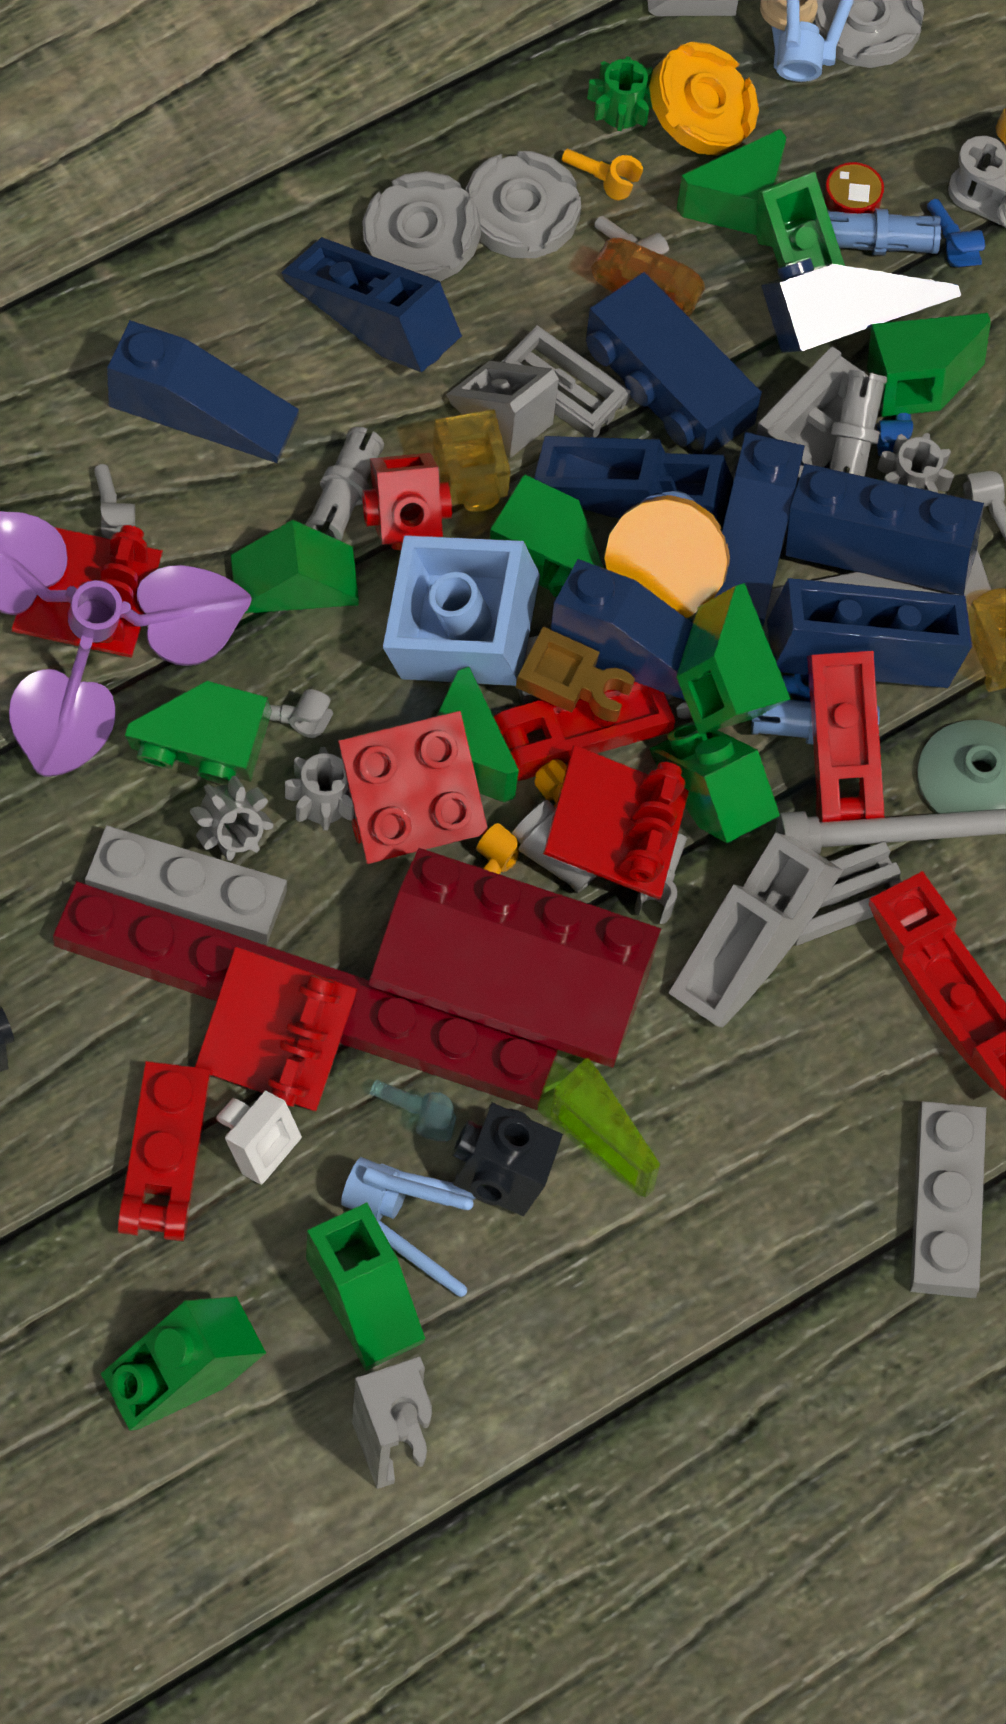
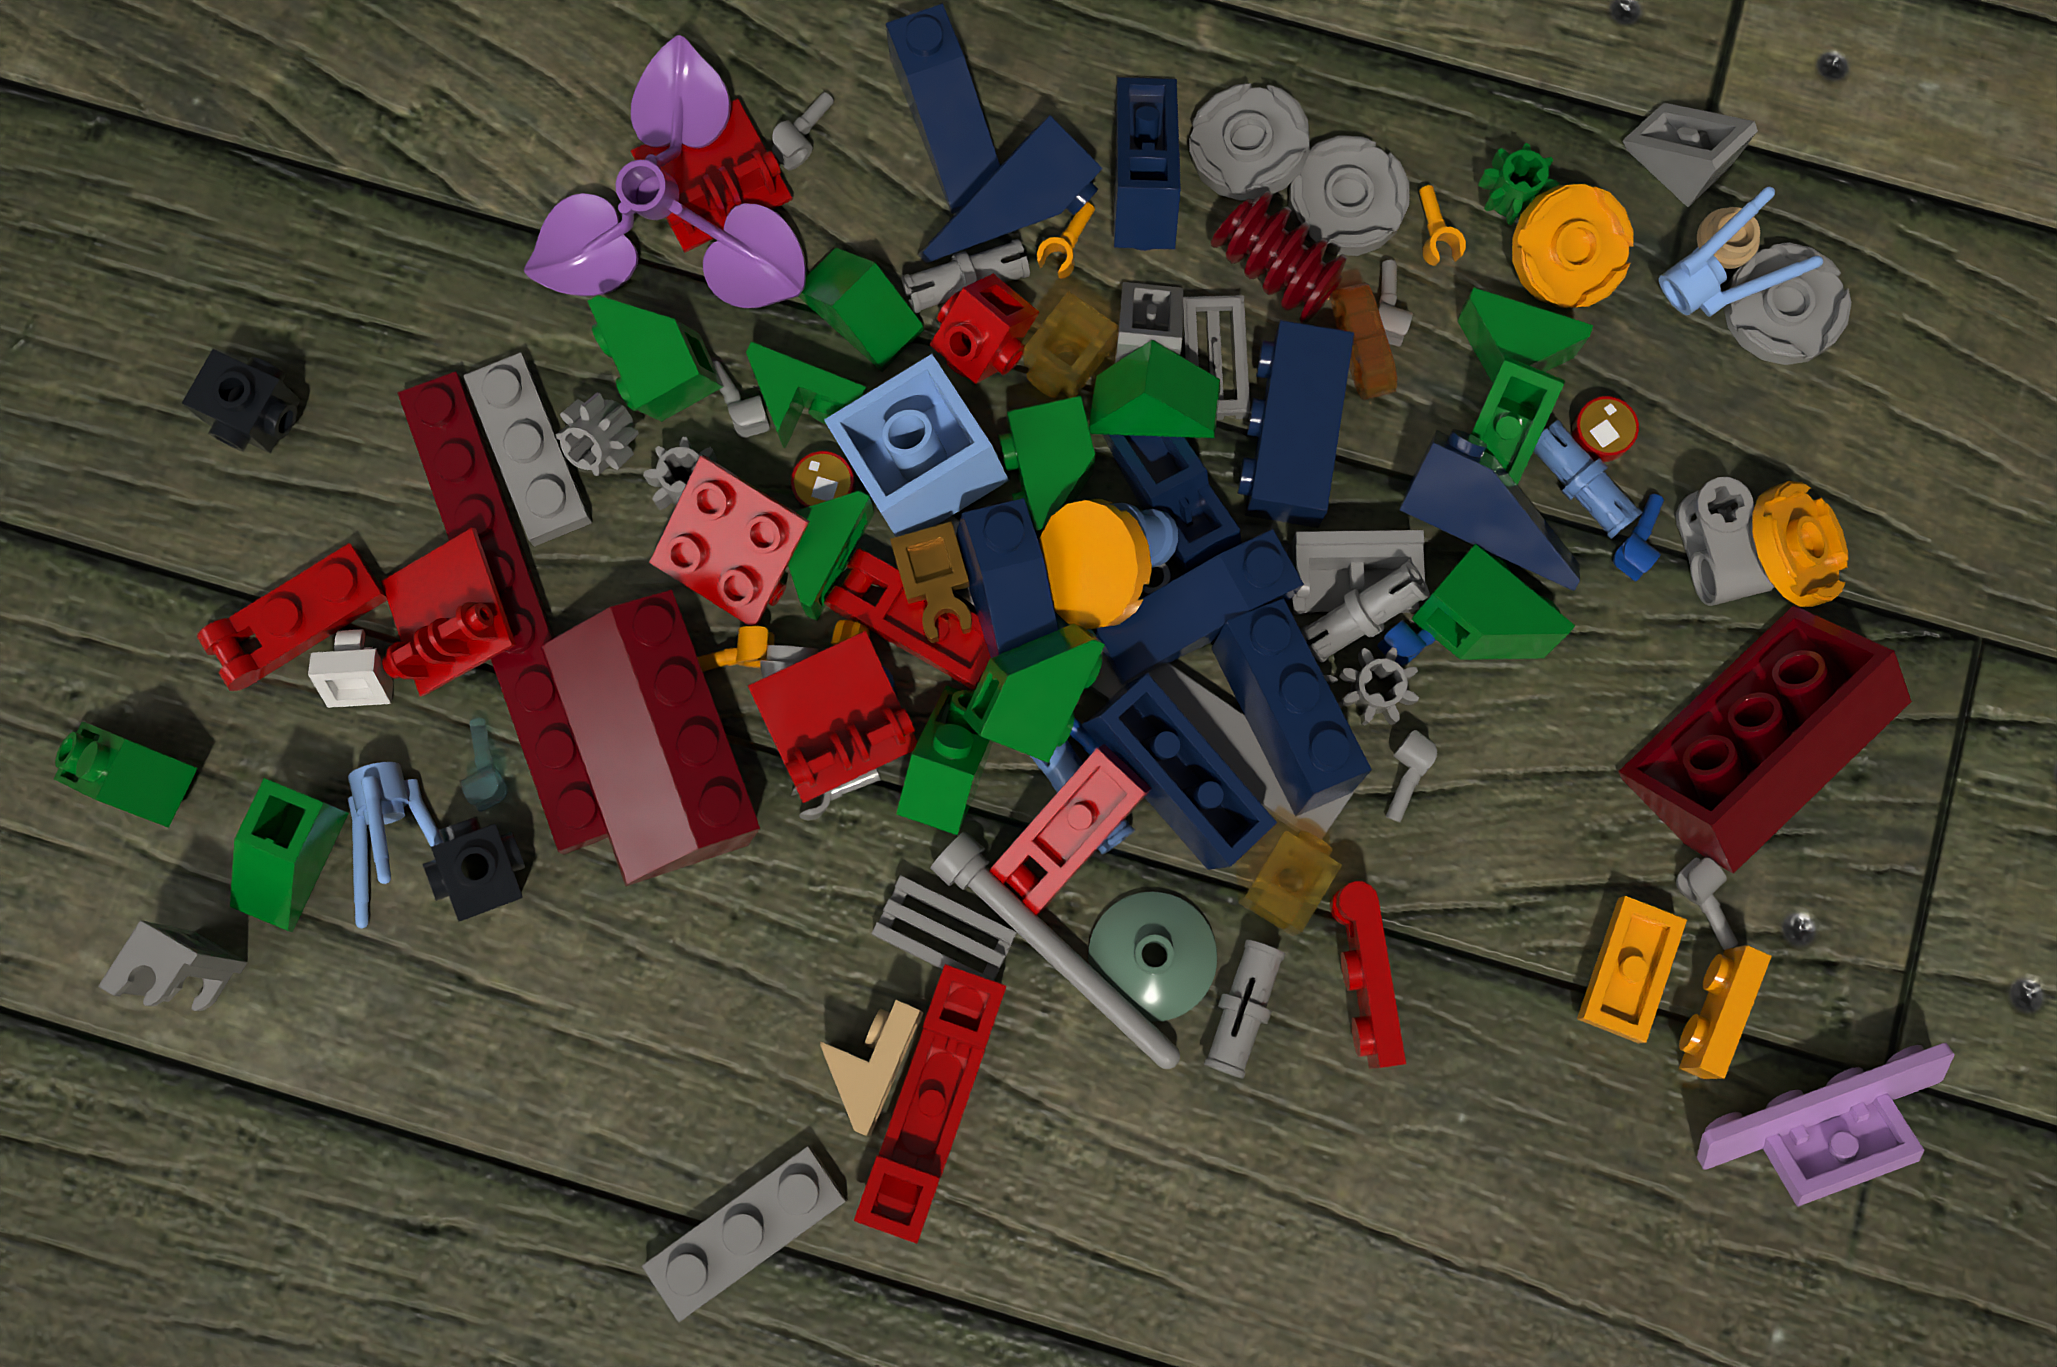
camera: 55 degrees right, 15 degrees up
clear neon green slope [550,1058,661,1198] -> none
light grey slope [669,832,843,1028] -> none
none -> green slope [746,342,867,448]
none -> pearl gold tile [791,451,855,508]
none -> tan slope [820,1000,923,1136]
none -> dark blue slope [918,115,1103,263]
none -> light orange hand [1037,202,1095,279]
none -> green slope [1089,340,1221,438]
none -> dark red piece [1211,190,1347,324]

